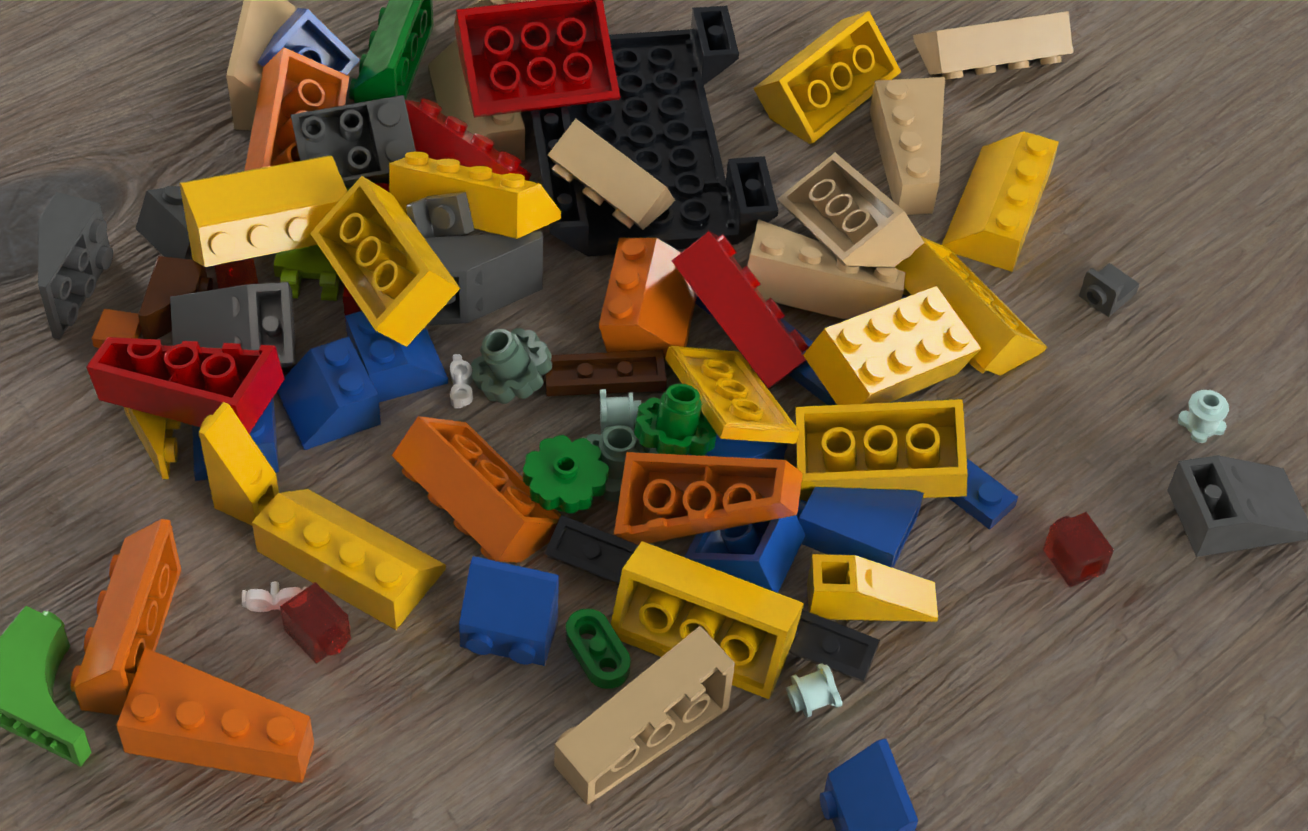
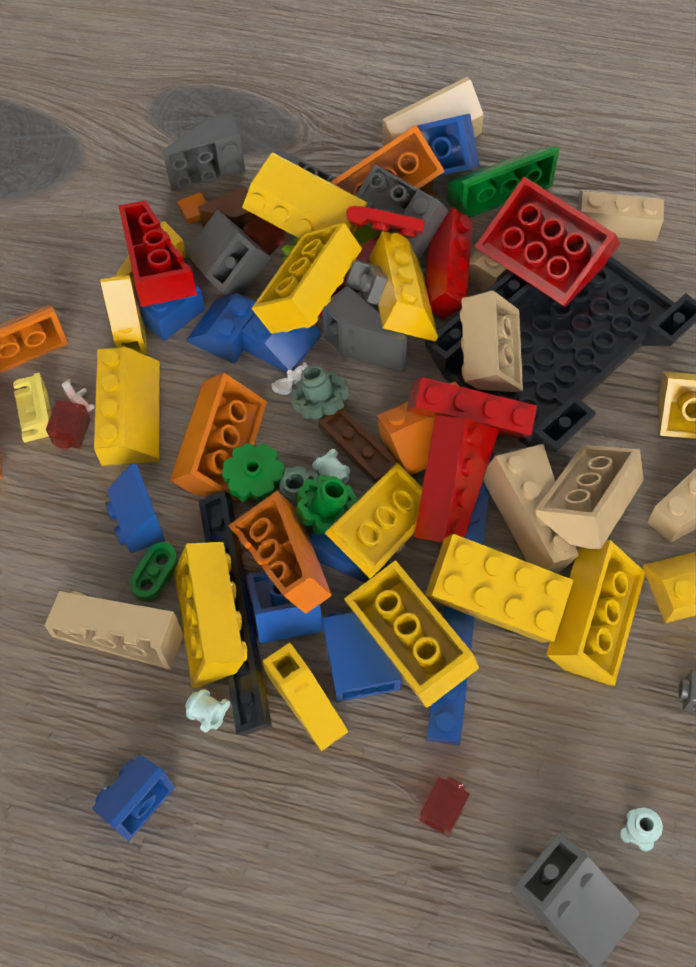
camera: 60 degrees right, 10 degrees up
none -> light yellow hinge [13,373,56,442]
none -> red hinge [346,205,425,238]
none -> red brick [407,377,537,439]

